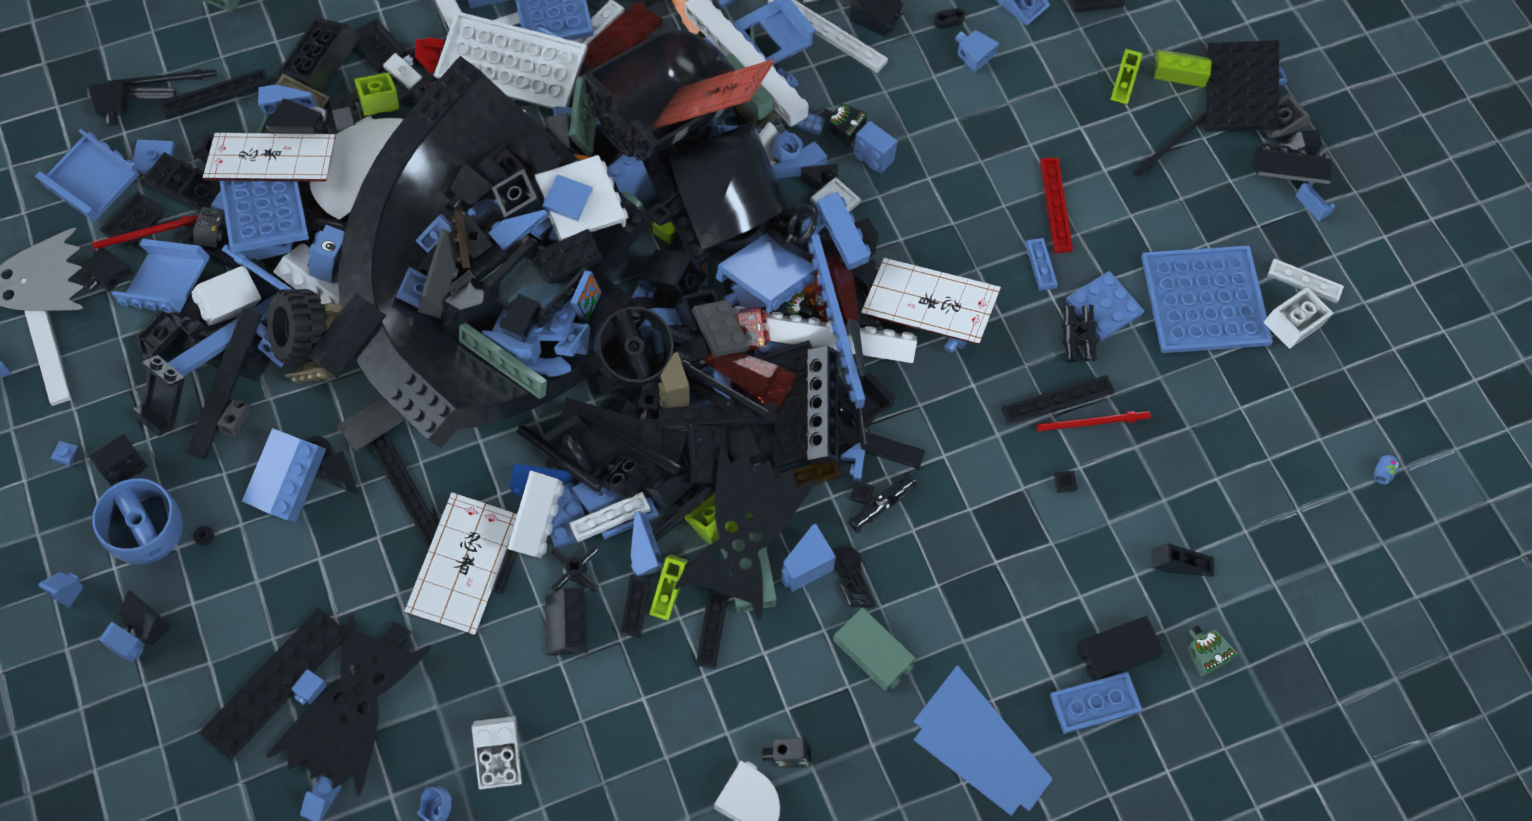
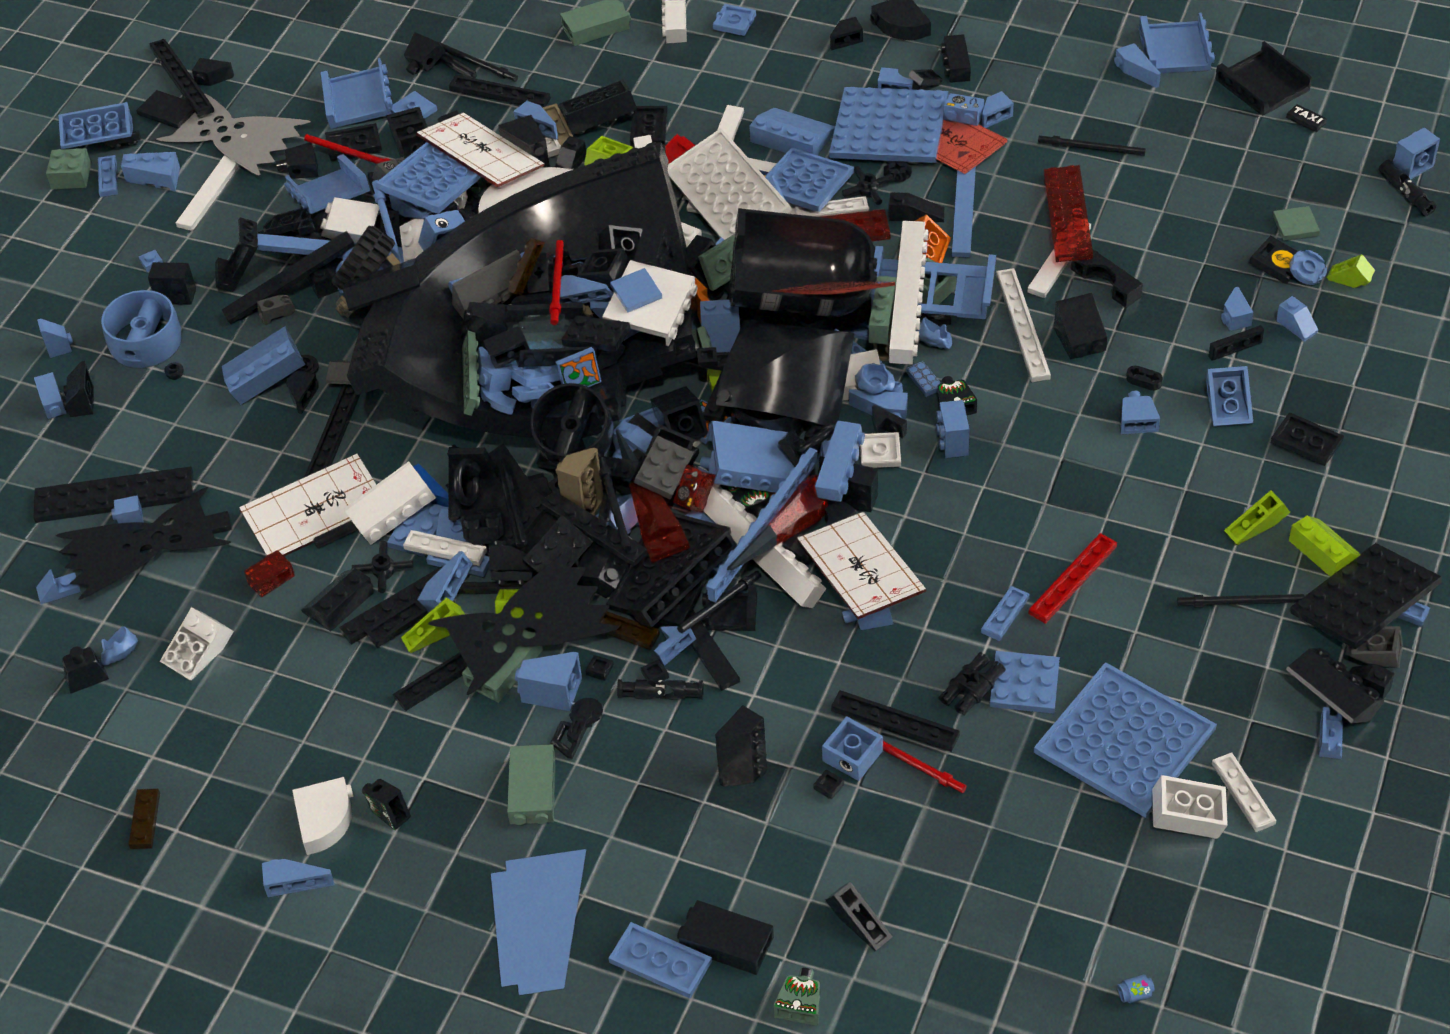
camera: 50 degrees right, 15 degrees down
none -> clear red brick [244,550,295,598]
none -> black plate [339,566,443,645]
none -> red bar [549,240,564,325]
none -> black tile [585,655,614,681]
none -> black slope [715,705,767,787]
none -> medium blue brick [822,716,883,781]

